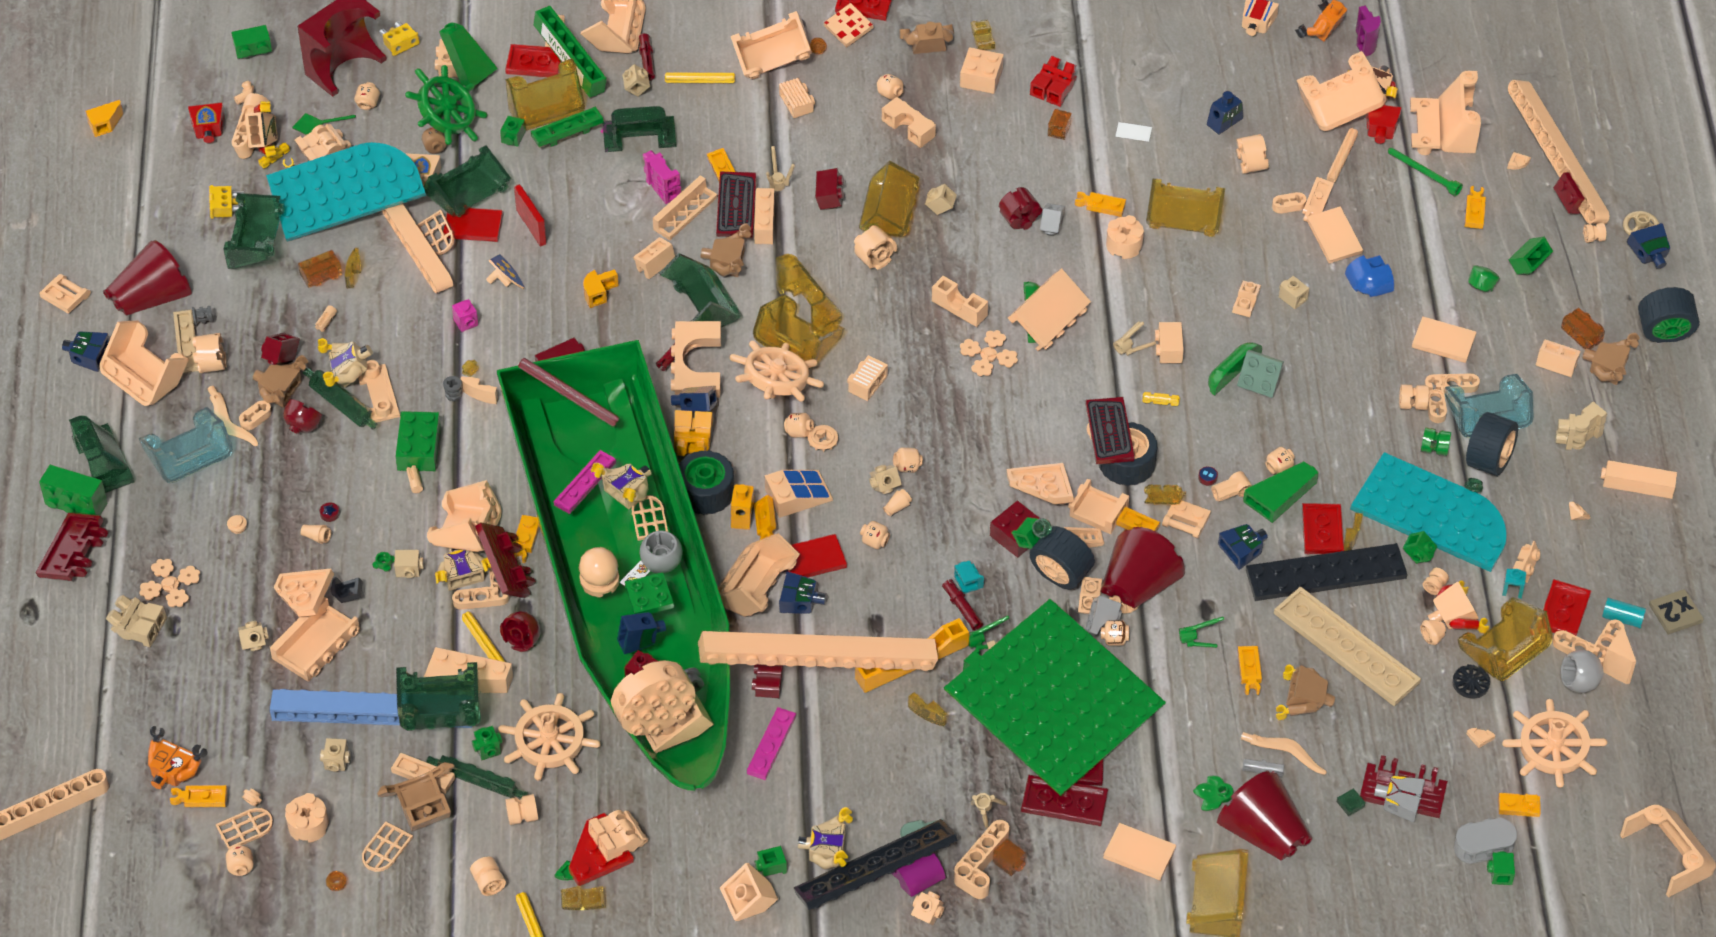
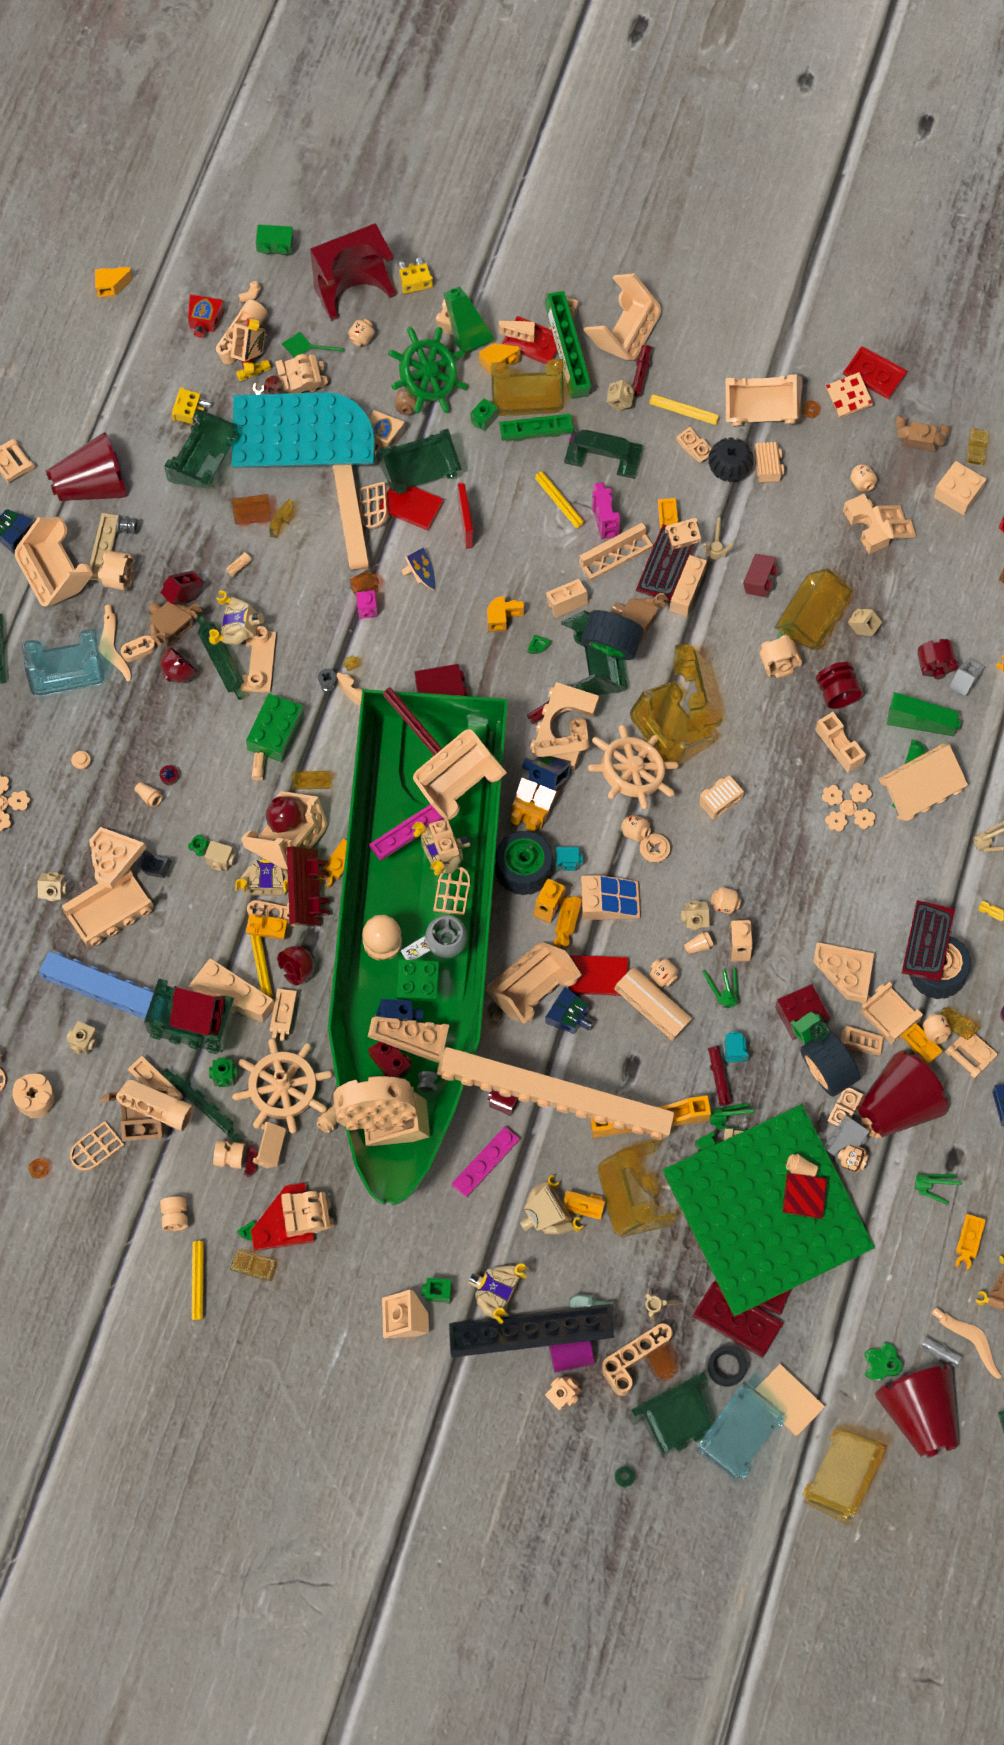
camera: 20 degrees right, 15 degrees up
none -> light nougat beam [116,1080,194,1131]
none -> dark red brick [170,986,225,1036]
none -> dark red piece [244,1146,258,1178]
none -> light orange hinge [246,914,288,940]
none -> light nougat hinge [253,1122,286,1169]
none -> dark red cone [265,376,283,394]
none -> dark red cylinder [266,796,305,833]
none -> light nougat hinge [270,988,297,1041]
none -> clear yellow hinge [292,771,330,790]
none -> light nougat cone [317,1105,337,1133]
none -> clear orange brick [349,569,379,596]
none -> light nougat wing [368,1017,449,1063]
none -> light nougat windscreen [413,729,507,822]
none -> light nougat slope [429,819,459,860]
none -> light orange slope [479,343,520,377]
none -> light nougat slope [499,321,535,342]
none -> tan torso [520,1175,584,1235]
none -> green tile [527,635,551,654]
none -> light nougat beam [534,718,590,757]
none -> yellow axle [535,471,584,528]
none -> teal window [556,847,583,874]
none -> light orange hinge [563,1191,605,1220]
none -> black wheel [581,610,644,660]
none -> clear yellow windscreen [597,1141,675,1237]
none -> light nougat brick [614,967,693,1041]
none -> clear green windscreen [629,1372,717,1457]
none -> light nougat piece [665,518,701,550]
none -> light nougat slope [675,427,712,463]
none -> clear light blue windscreen [696,1381,786,1482]
none -> green plant [702,968,740,1008]
none -> black wheel [708,437,754,482]
none -> black tyre [708,1346,747,1387]
none -> light nougat torso [729,920,752,962]
none -> tile [782,1173,827,1219]
none -> light nougat cone [786,1154,818,1177]
none -> dark red wheel [816,661,864,709]
none -> light nougat slope [872,505,916,539]
none -> green slope [887,692,961,736]
none -> light nougat head [923,1014,951,1044]

